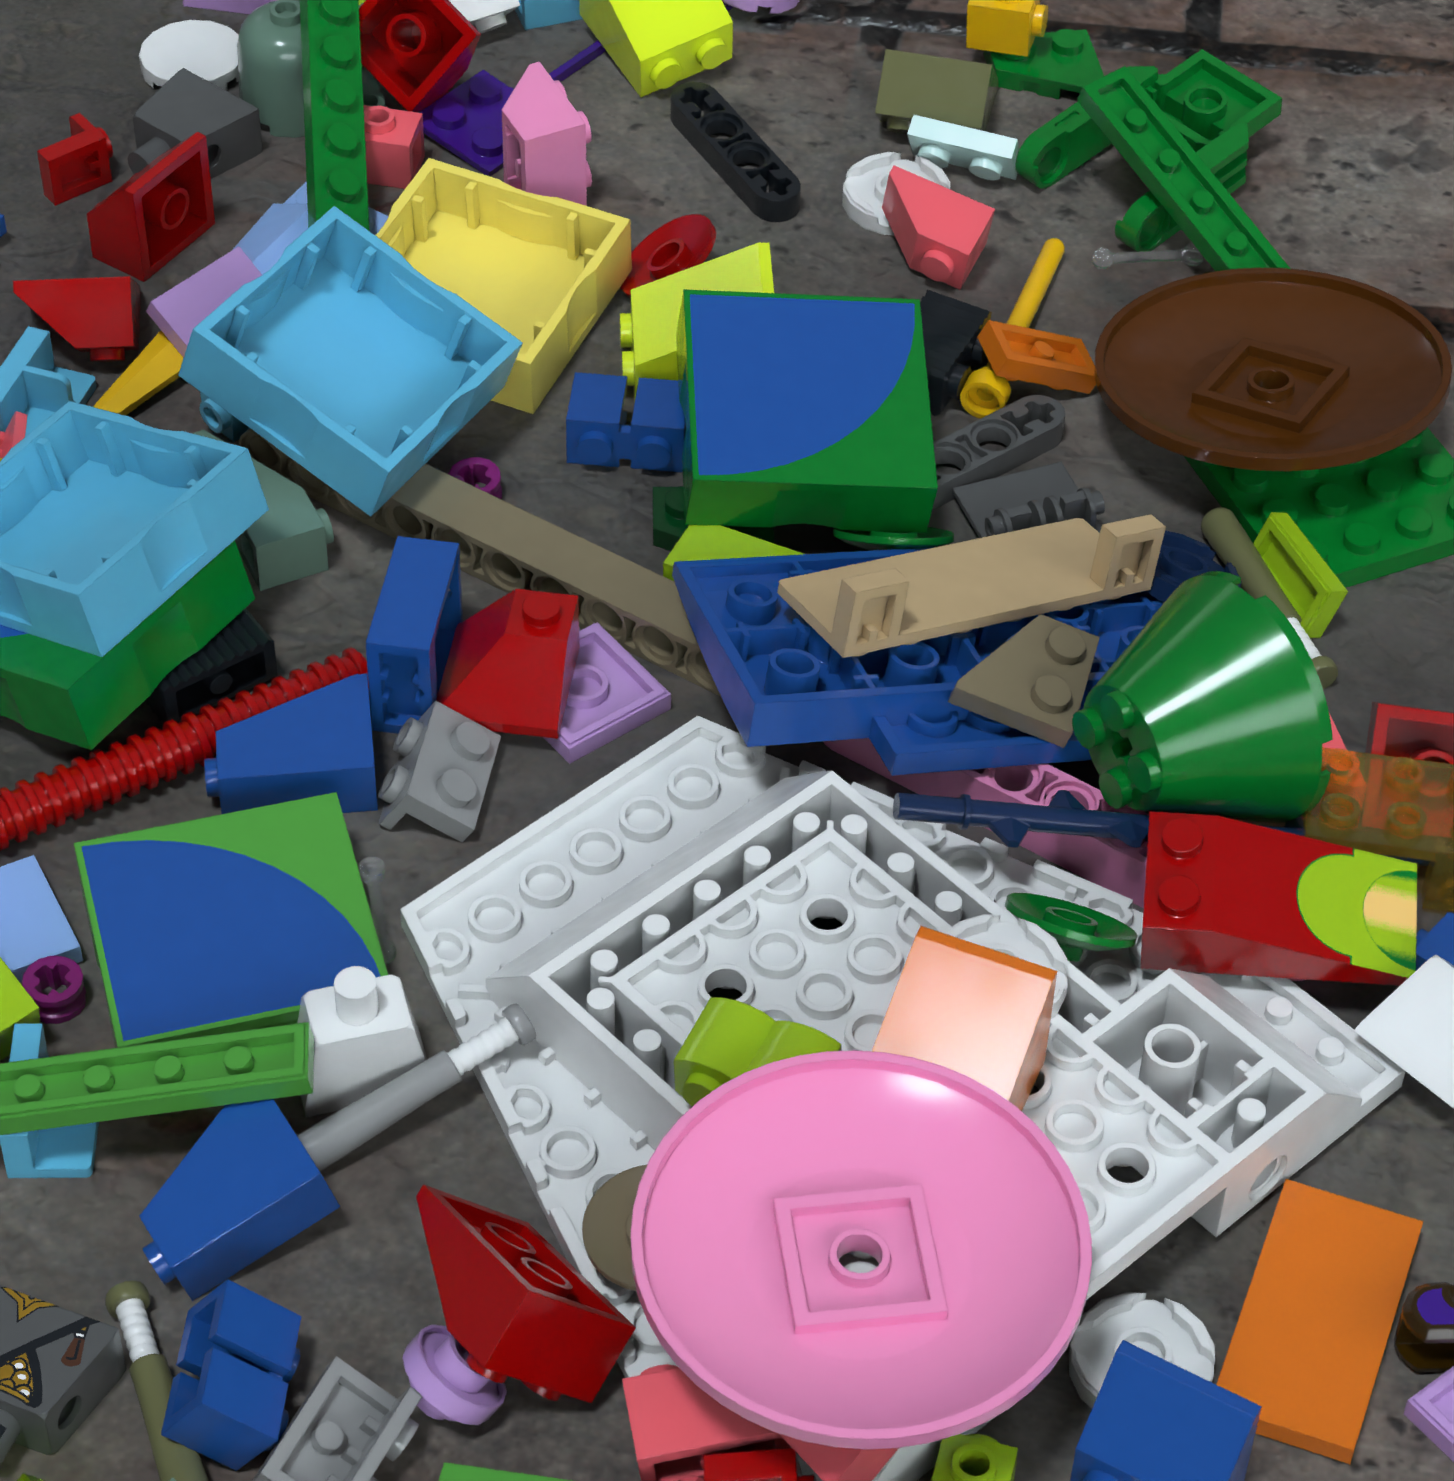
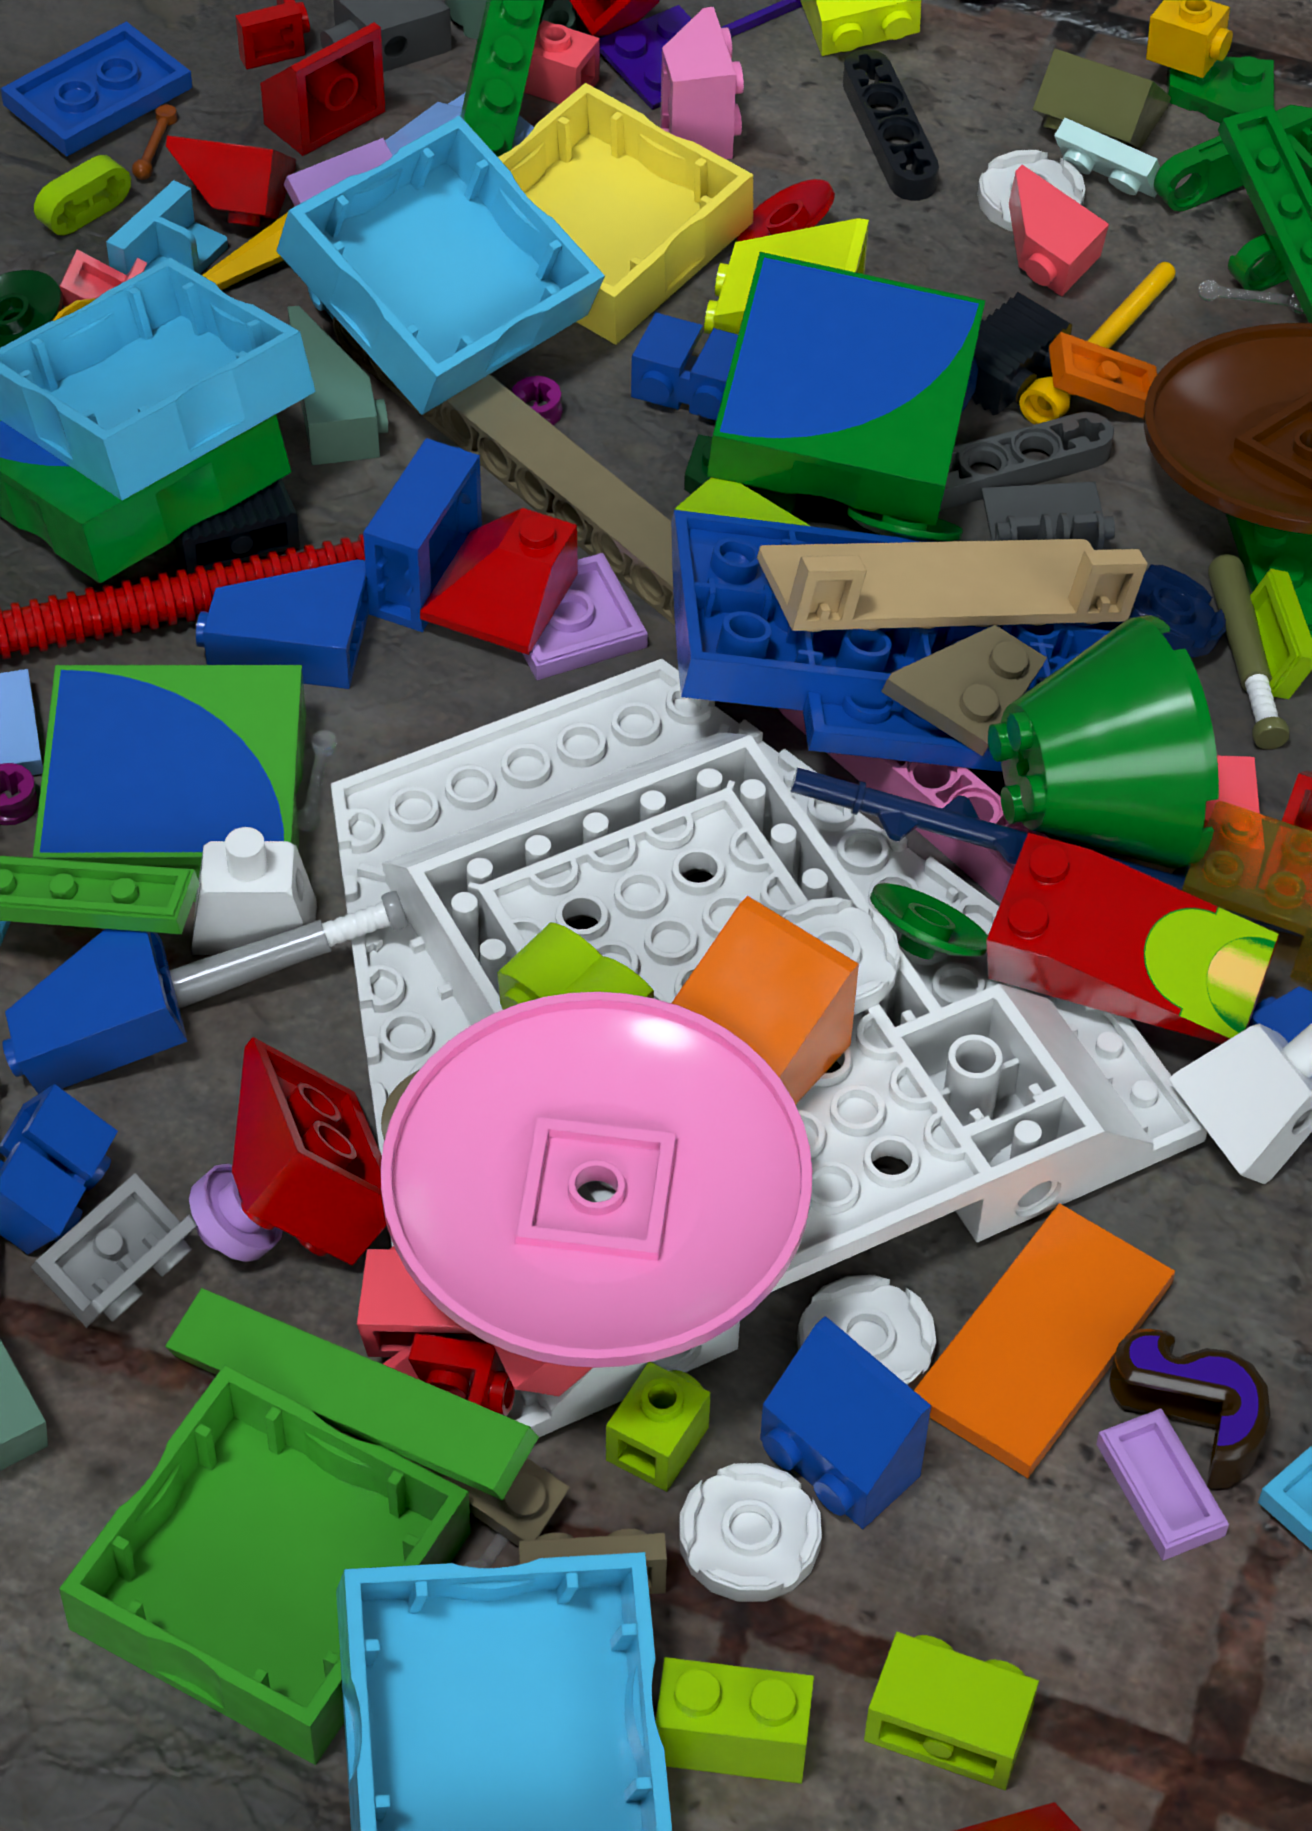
camera: 15 degrees right, 5 degrees up
light grey bracket [378,701,501,843] -> none

